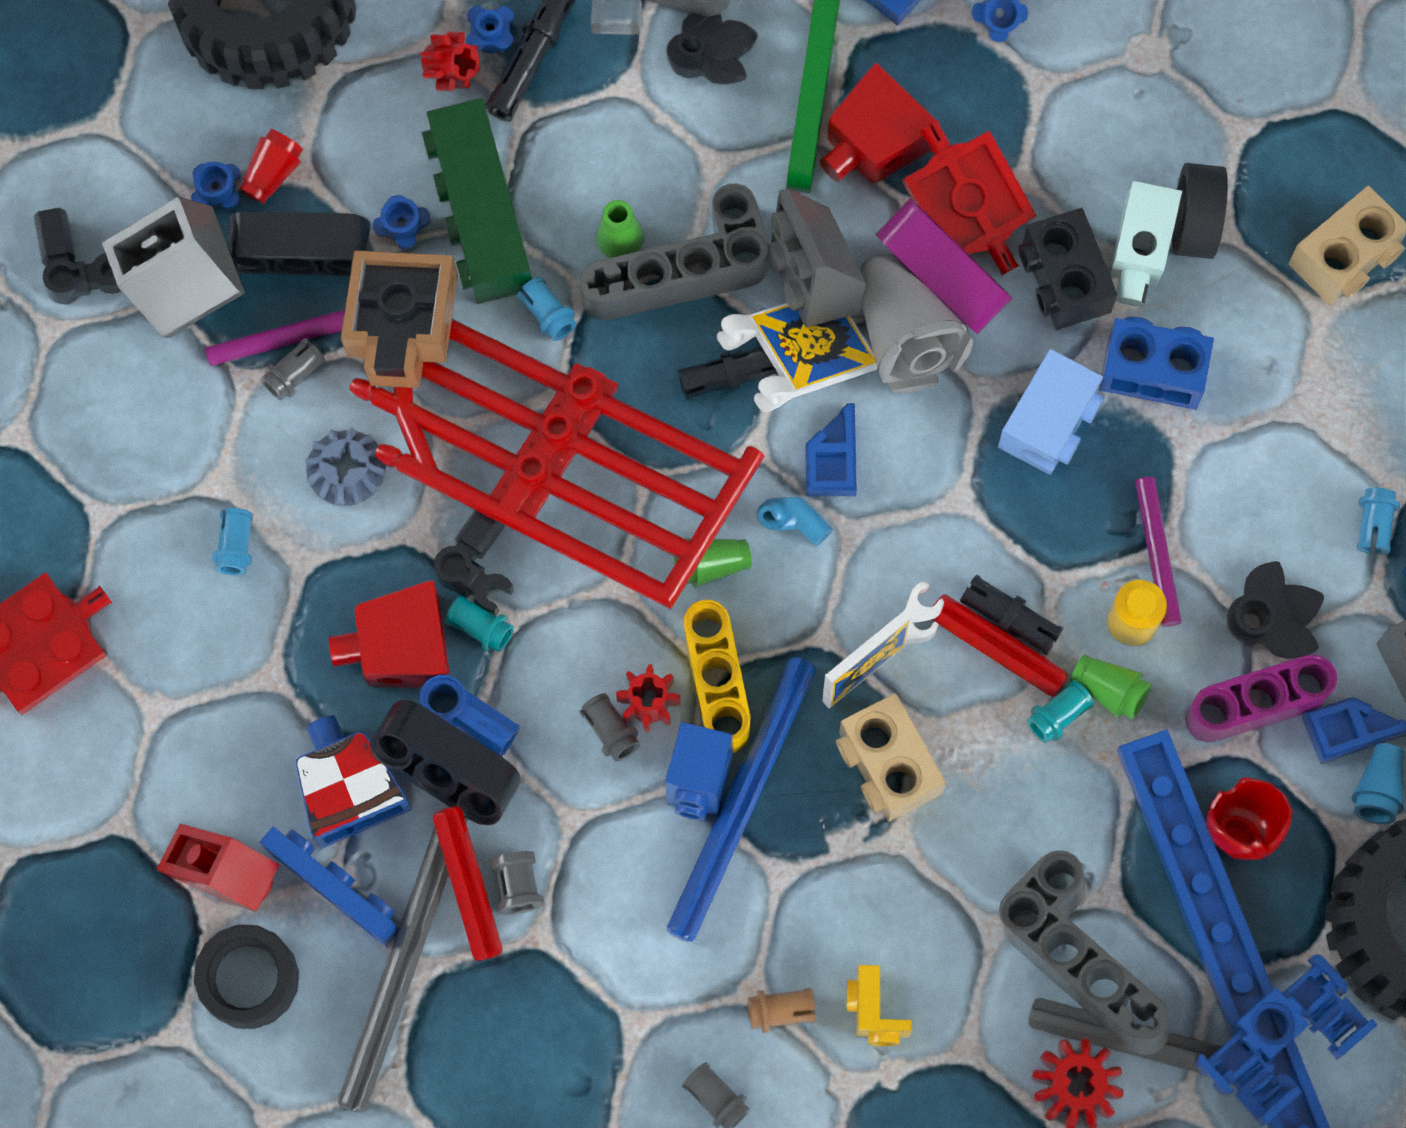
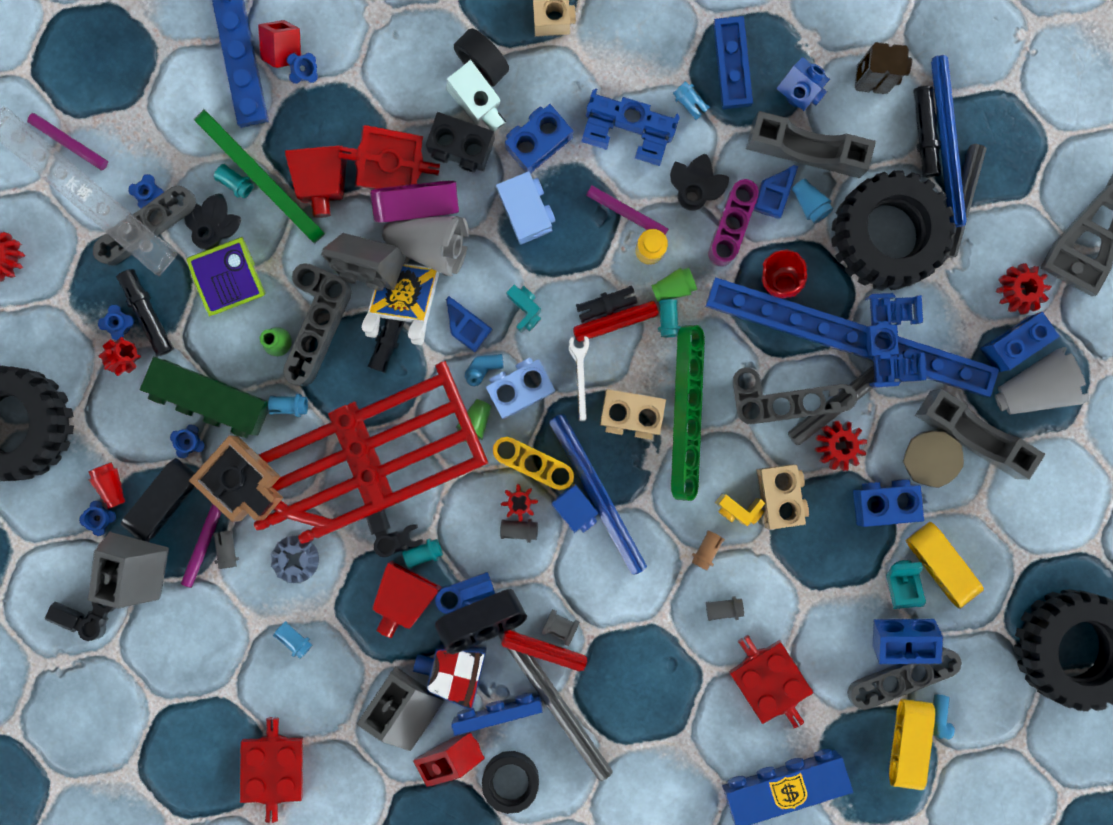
camera: 55 degrees left, 15 degrees up
none -> dark purple slope [186,236,266,317]
none -> teal pin [213,164,254,198]
none -> dark grey slope [356,666,445,751]
none -> light blue brick [486,357,556,420]
none -> teal bracket [506,284,541,333]
none -> blue piece [582,89,679,166]
none -> green beam [671,325,705,501]
none -> tan brick [756,464,809,530]

